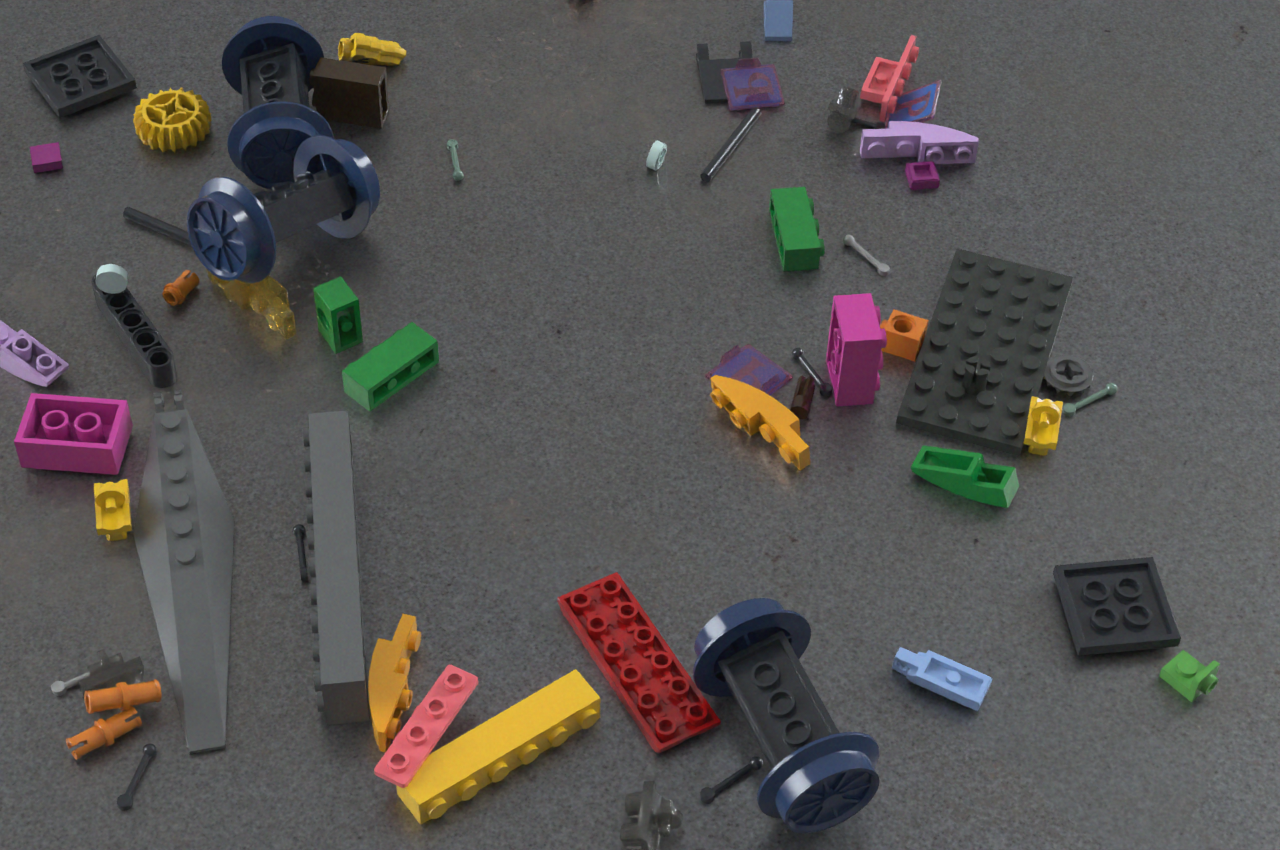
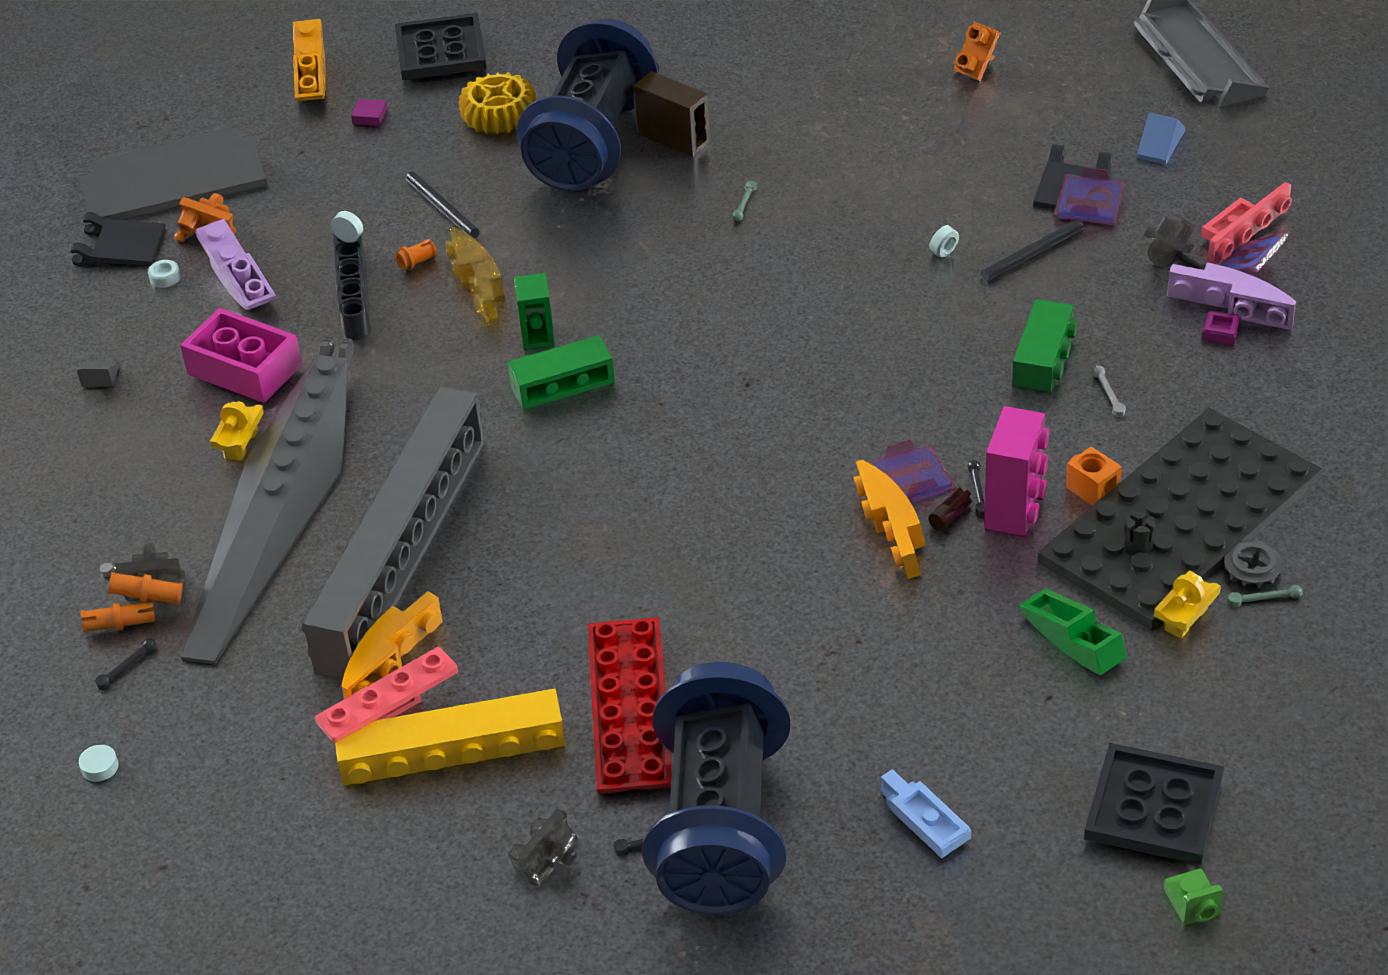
camera: 30 degrees right, 5 degrees down
dark blue brick [187,135,380,283] -> none
yellow rock [338,33,406,66] -> none

